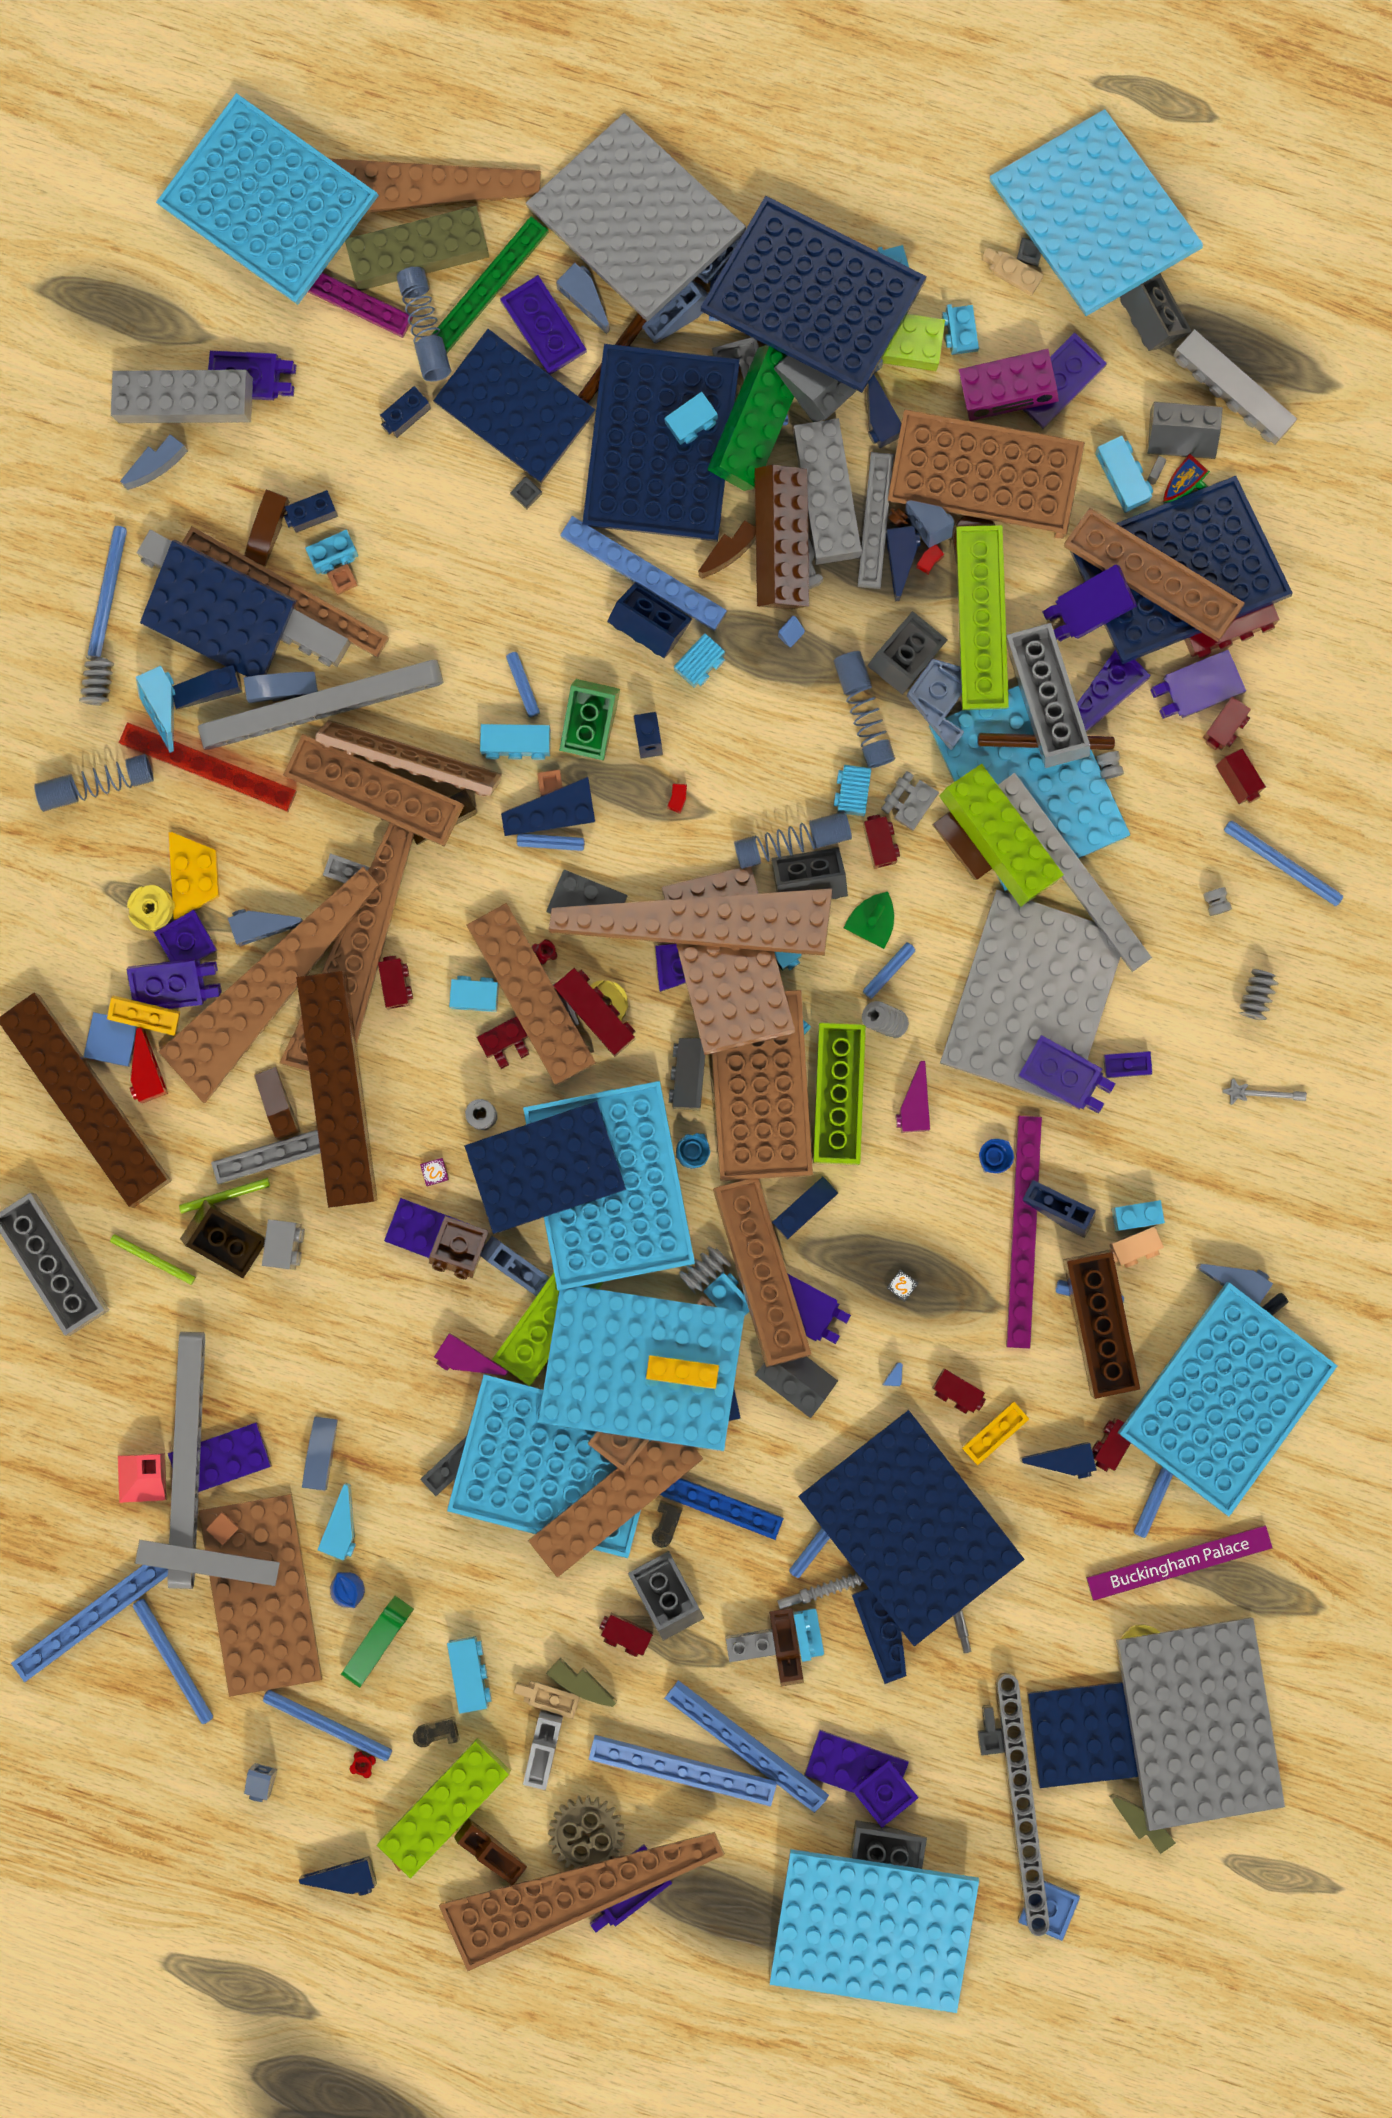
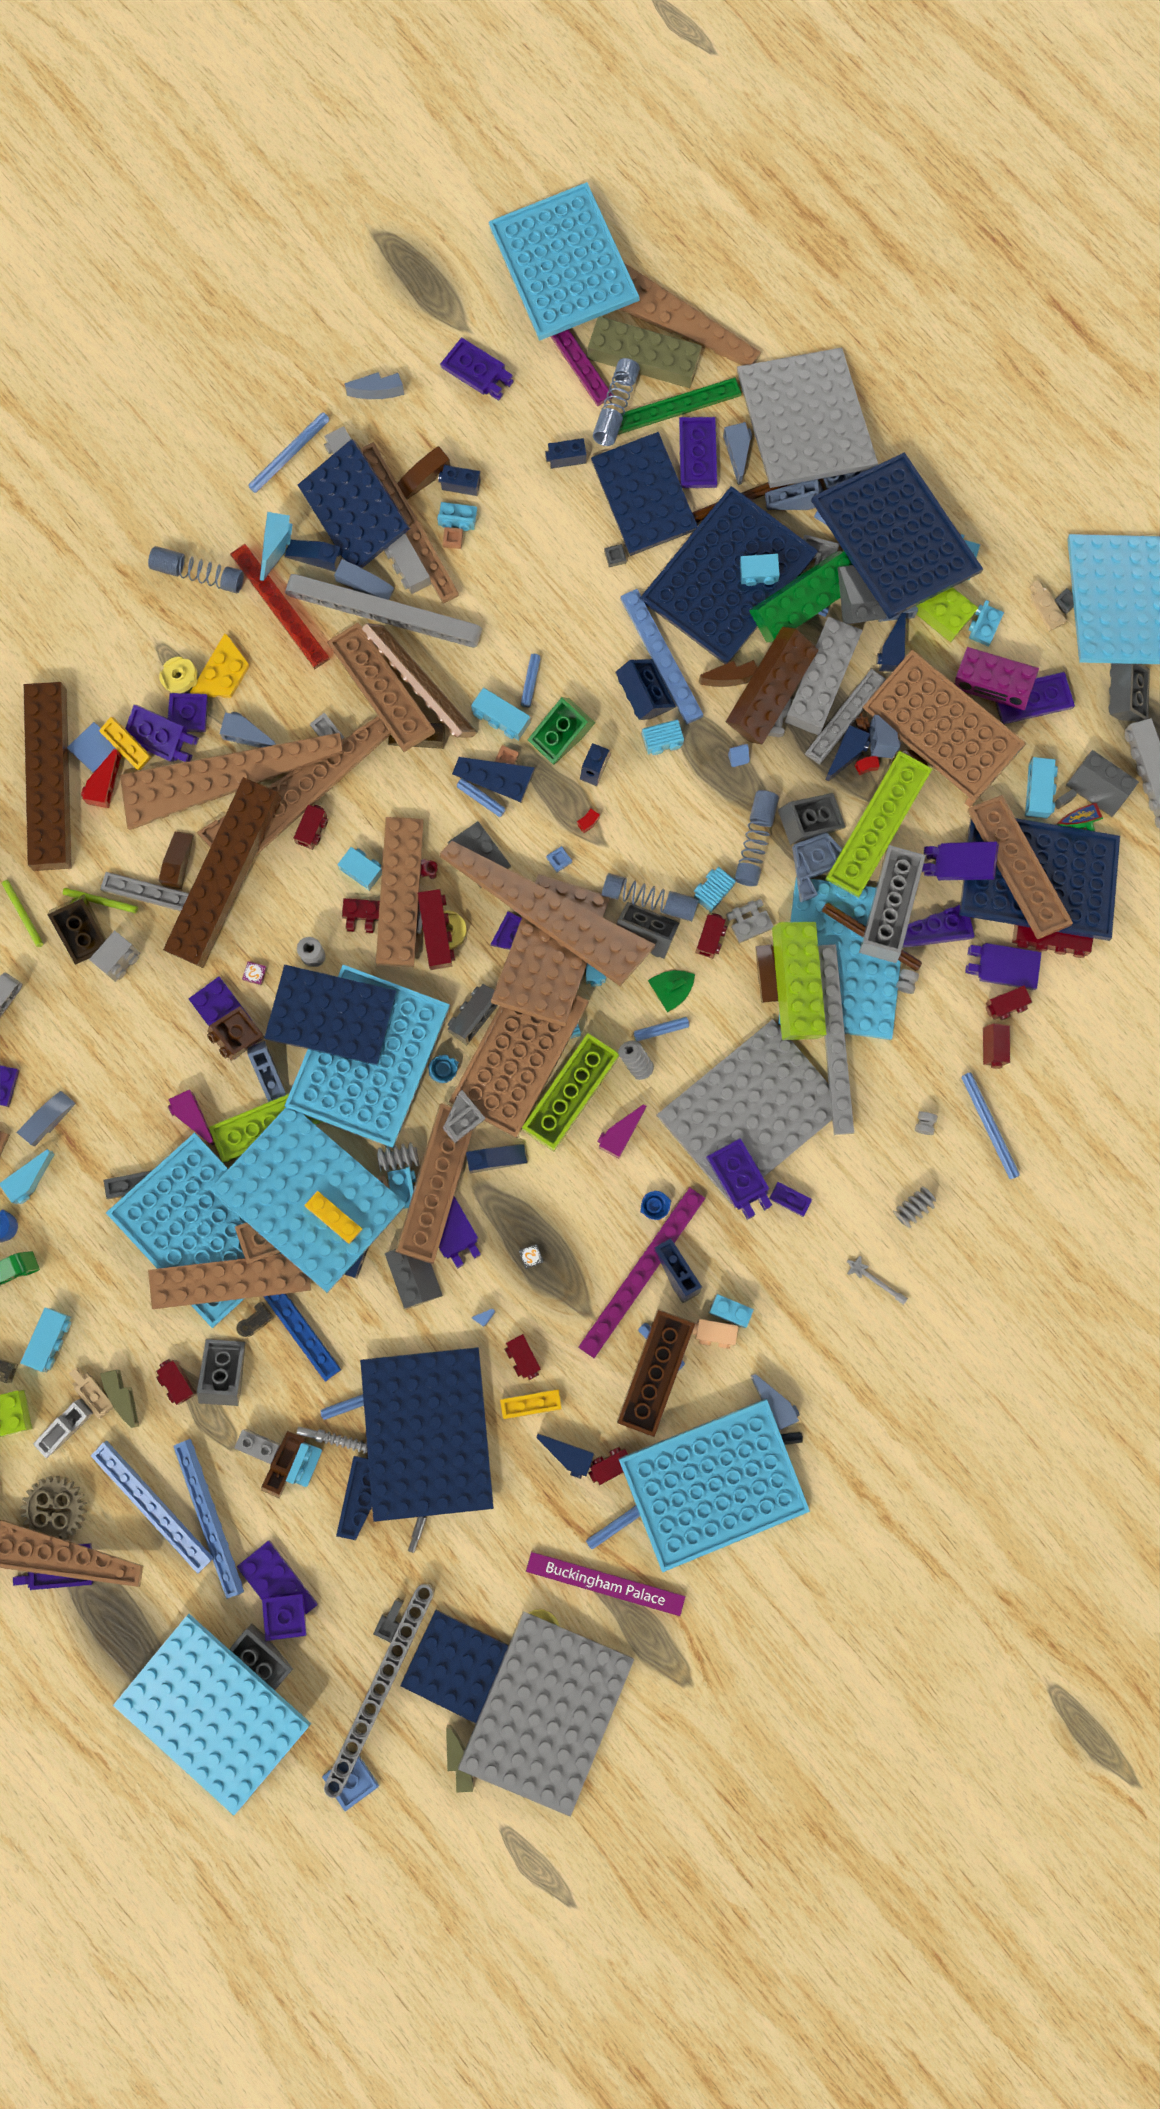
camera: 25 degrees right, 5 degrees down
light grey piece [79,656,114,706] -> none
light grey brick [111,370,253,423] -> none
none -> light grey wing [443,1090,486,1143]
none -> medium blue tile [546,846,572,873]

